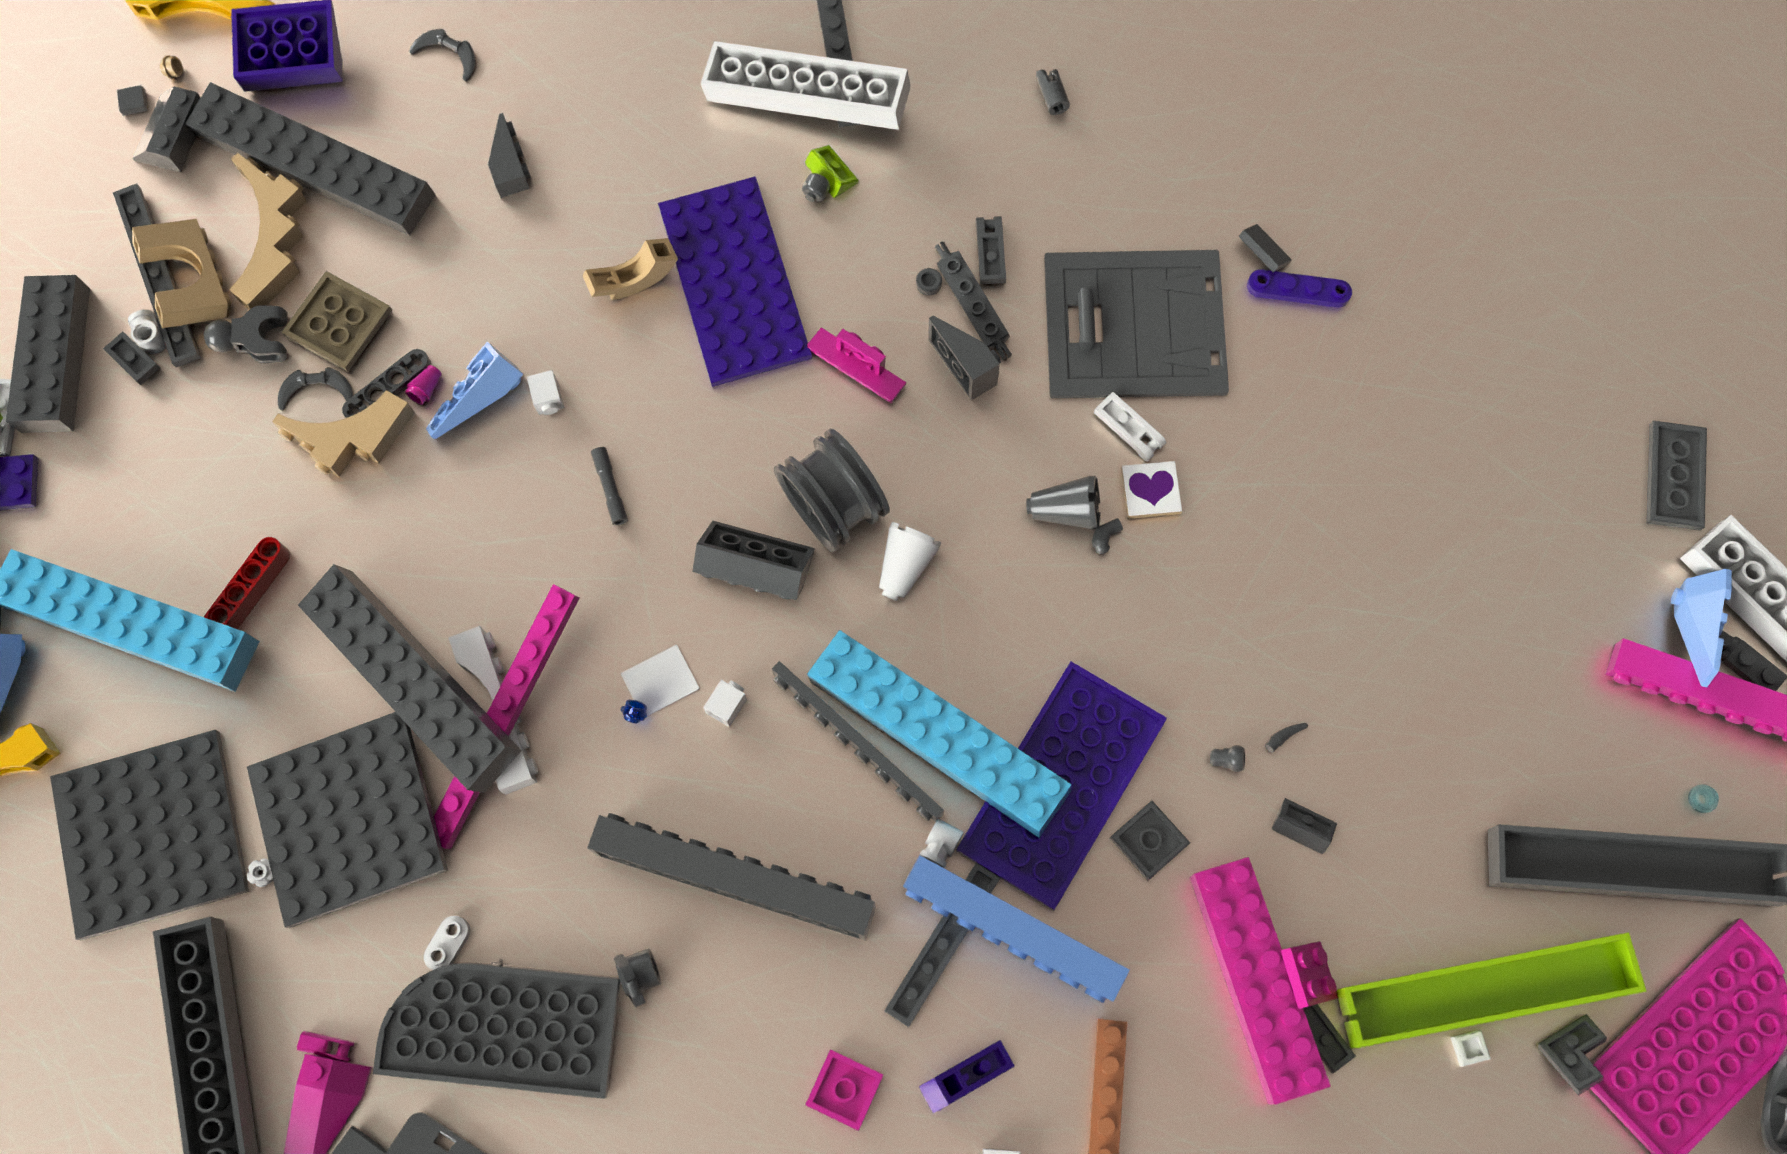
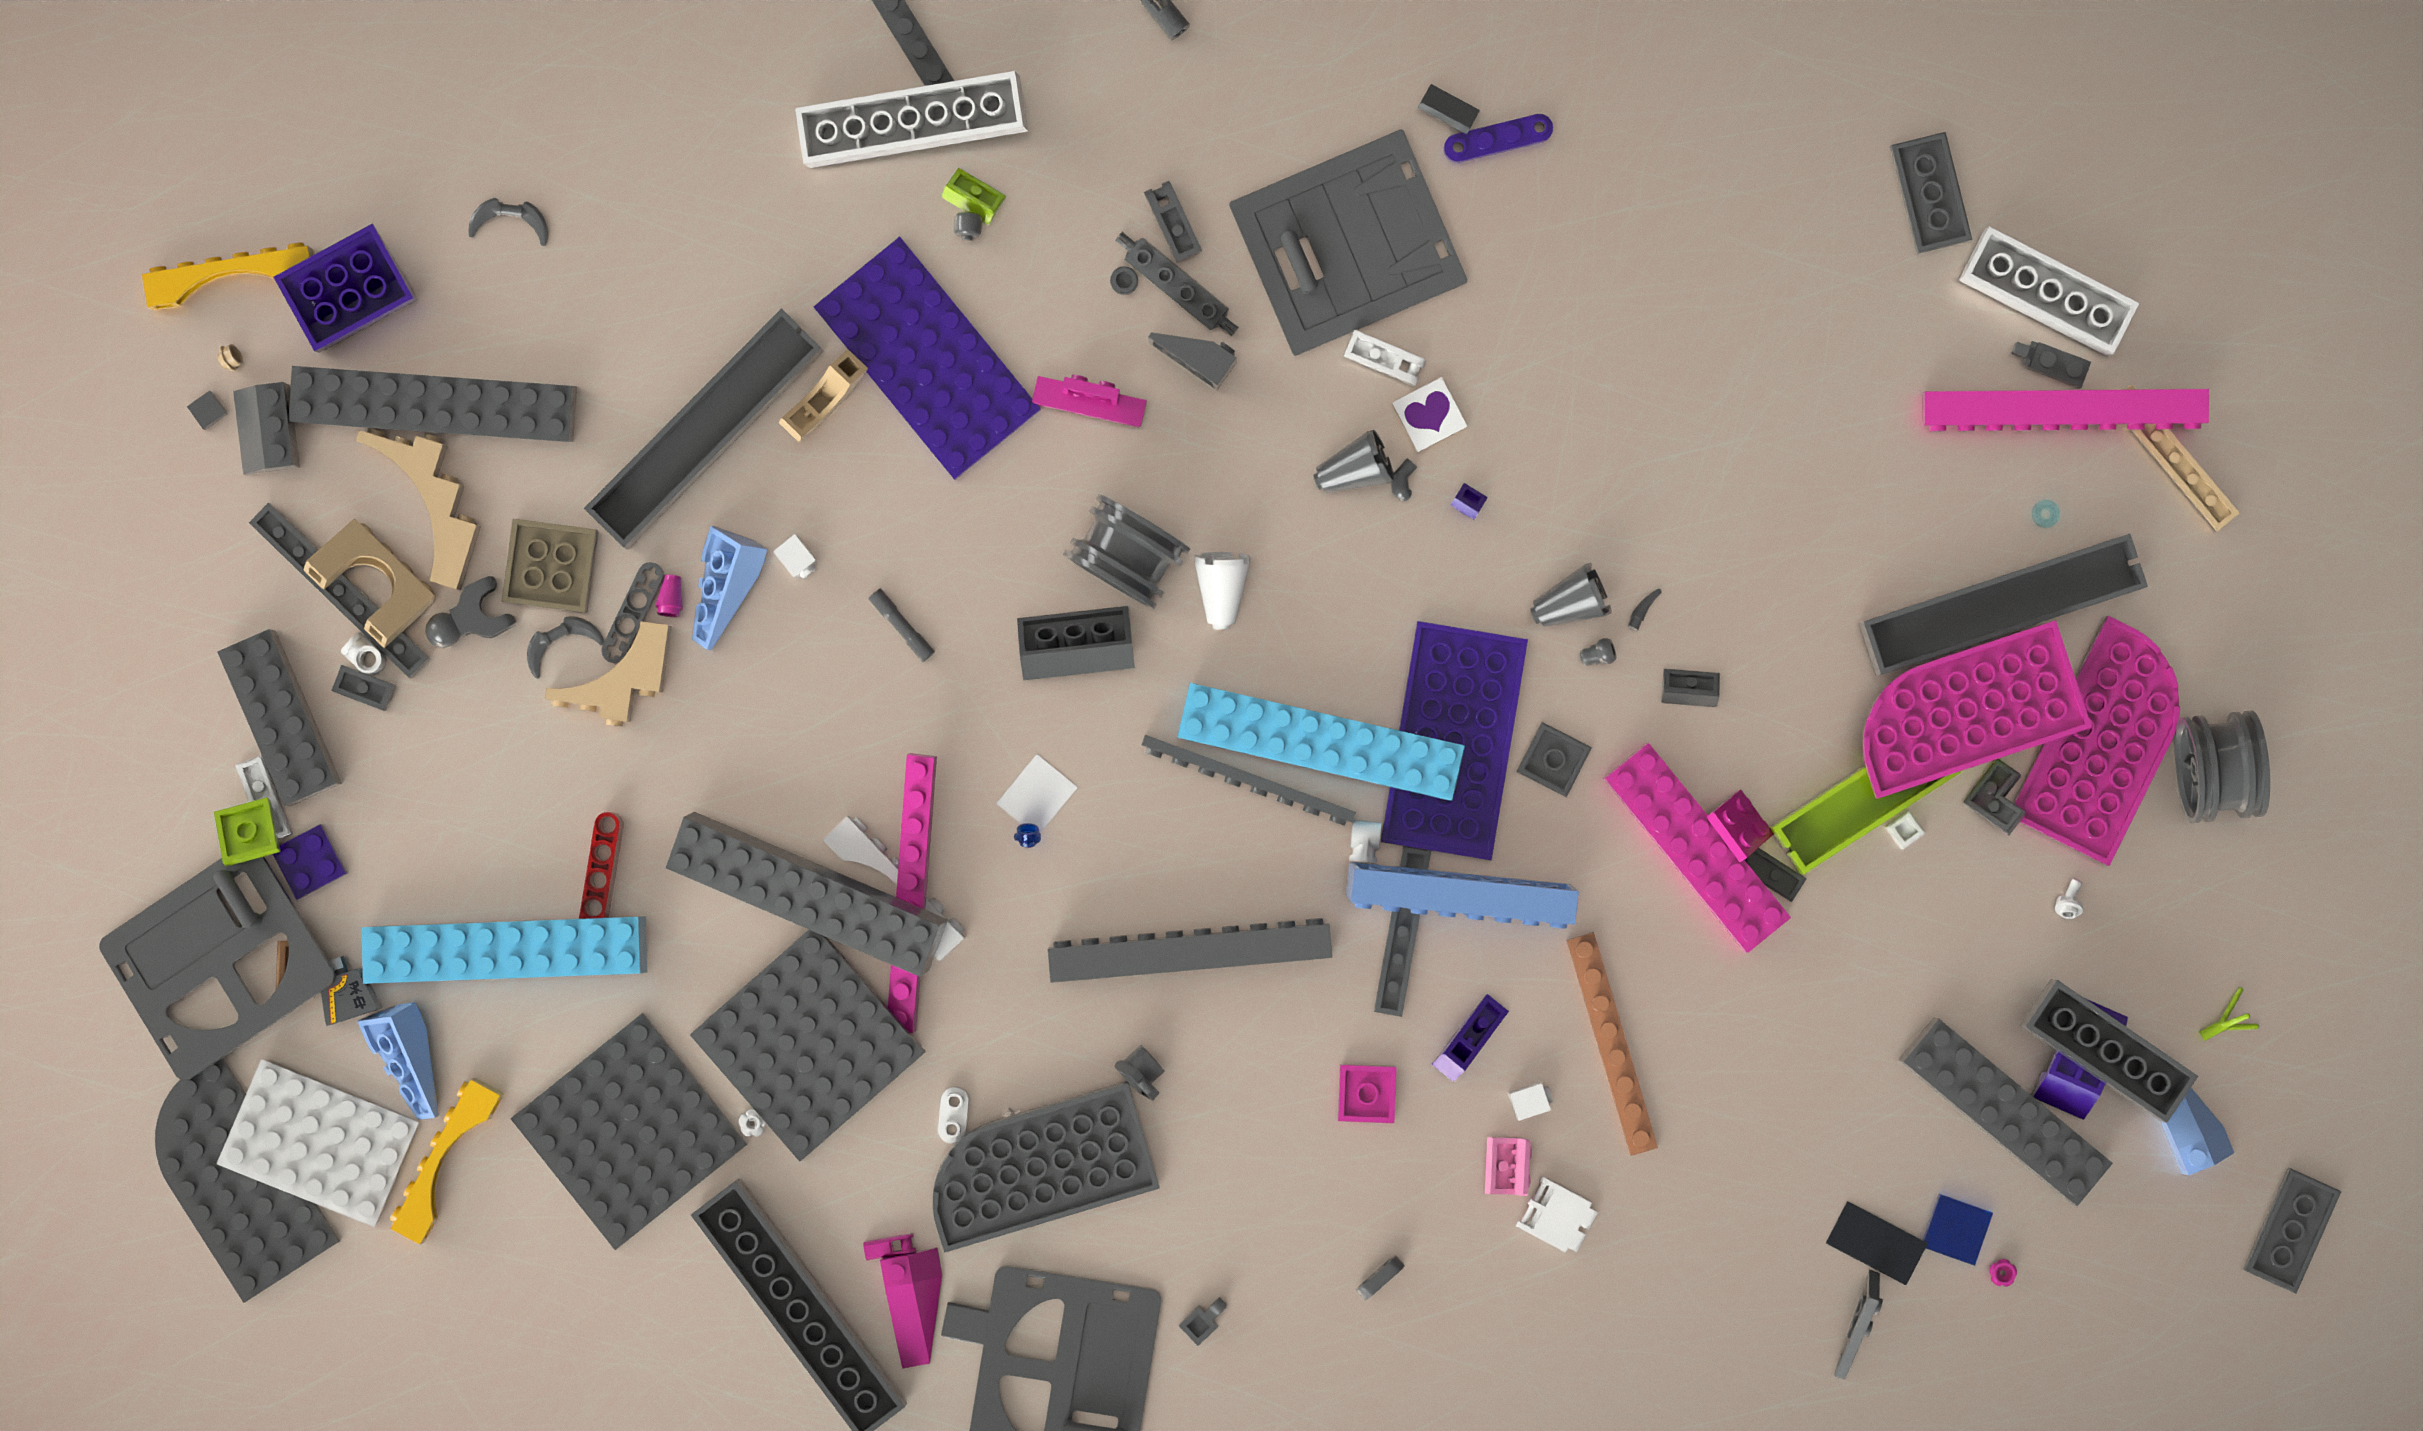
camera: 25 degrees left, 15 degrees up
dark grey slope [488,113,531,198] -> none
white brick [703,680,747,727] -> none
light blue wedge [1671,569,1732,687] -> none
none -> dark grey piece [584,308,824,550]
none -> dark purple plate [1451,483,1488,520]
none -> dark grey cone [1530,562,1612,627]
none -> dark pink plate [1863,620,2092,799]

